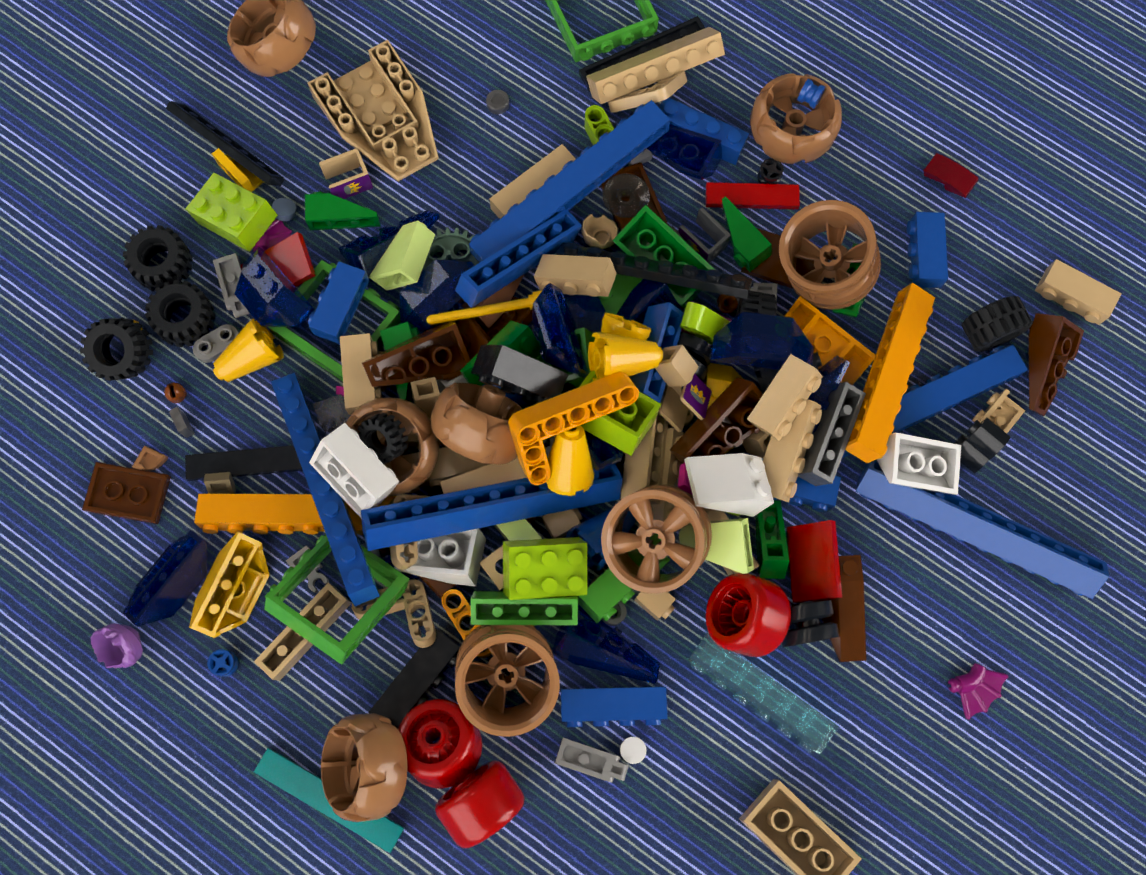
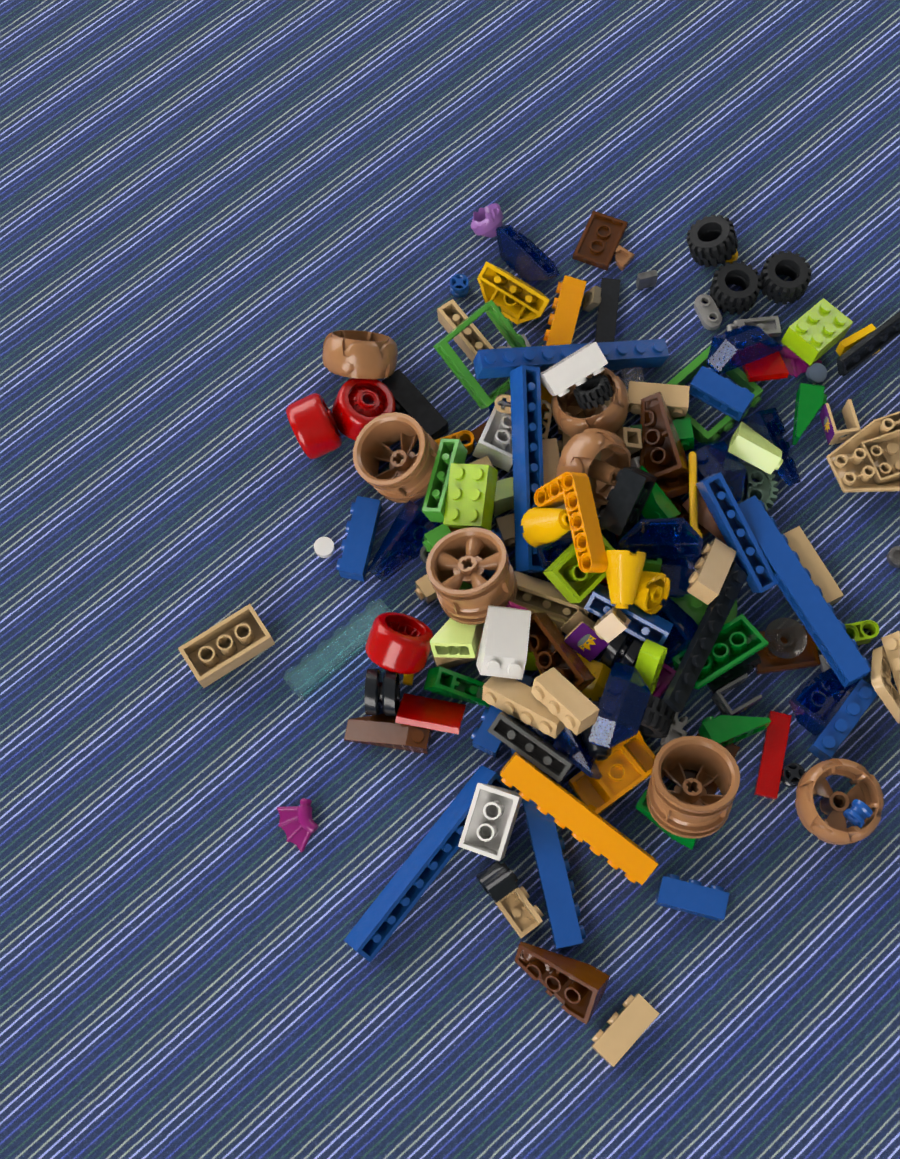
camera: 110 degrees right, 5 degrees down
dark orange hinge [164,383,186,403] -> none
yellow cone [213,319,284,382] -> none
teal tile [254,748,405,853] -> none
tan beam [352,579,436,648] -> none
light grey hinge [555,738,629,783] -> none
tan hair [582,214,618,249] -> none
dark red slope [923,153,979,198] -> none
black tyre [961,296,1033,352] -> none

